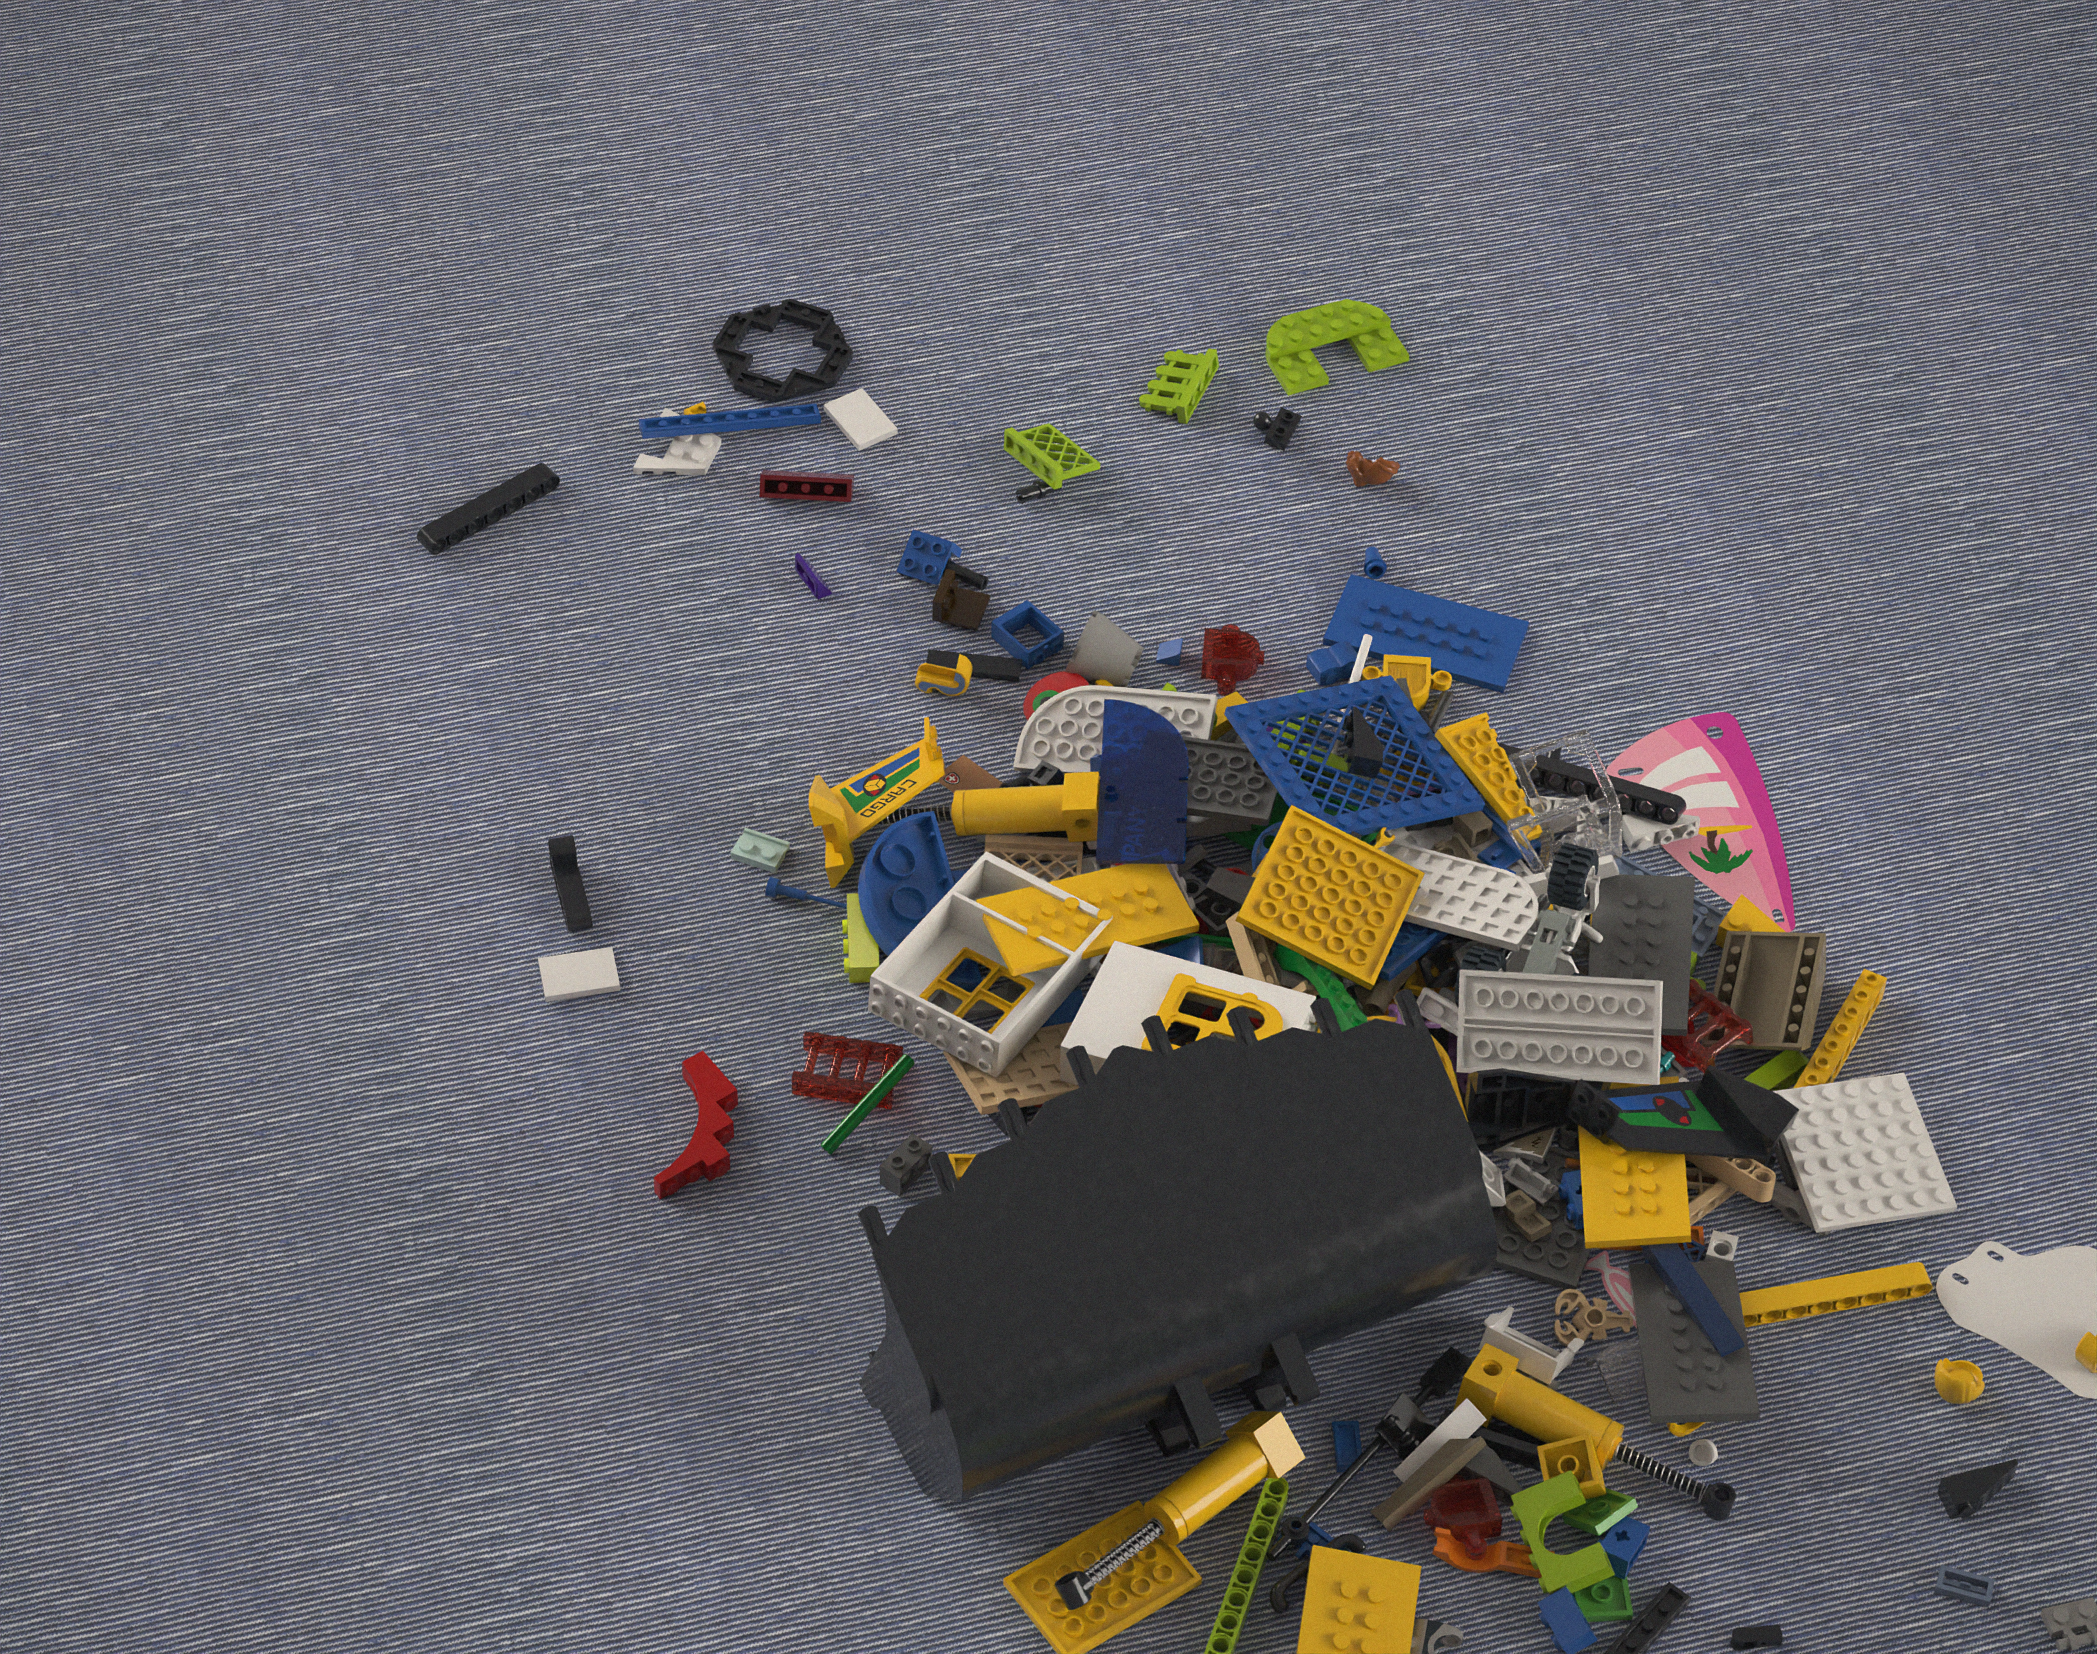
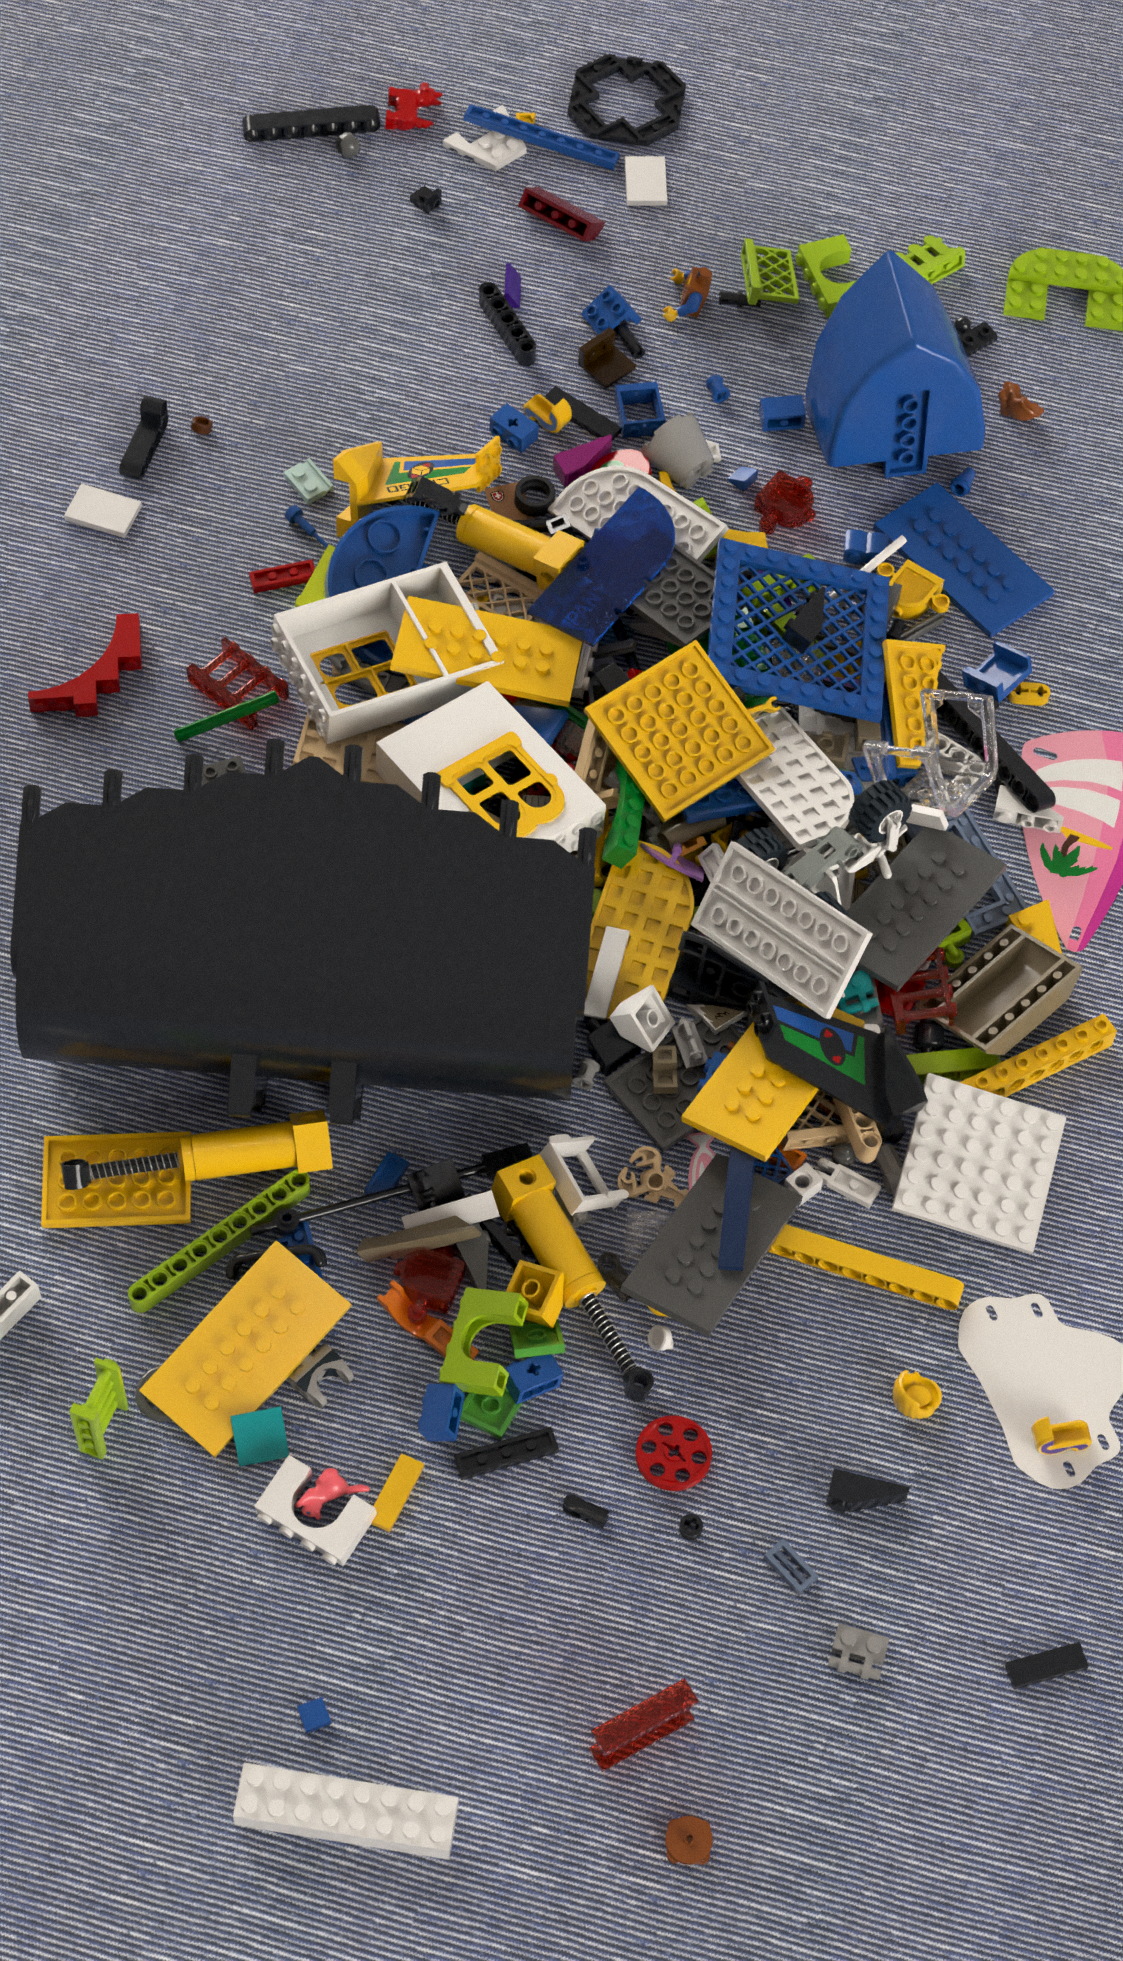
camera: 30 degrees right, 10 degrees up
none -> reddish brown tile [190,416,213,434]
none -> red tile [249,559,315,593]
none -> dark grey piece [336,132,360,158]
none -> red animal [385,82,443,131]
none -> black hips [404,476,469,517]
none -> black bracket [410,185,442,214]
none -> black beam [479,282,536,366]
none -> blue brick [490,403,539,453]
none -> black tyre [514,475,556,517]
none -> magenta slope [553,434,612,487]
none -> clear smoke piece [597,1252,632,1302]
none -> red wedge [635,1415,712,1491]
none -> torso [662,266,712,322]
none -> black bush [679,1514,703,1540]
none -> blue bush [705,374,730,403]
none -> blue brick [759,395,806,431]
none -> lime arch [795,234,857,318]
none -> blue piece [805,250,985,478]
none -> white hinge [815,1158,881,1209]
none -> dark grey plate [832,1143,856,1167]
none -> black head [913,1019,944,1053]
none -> blue panel [962,641,1032,703]
none -> yellow beam [1007,682,1051,706]

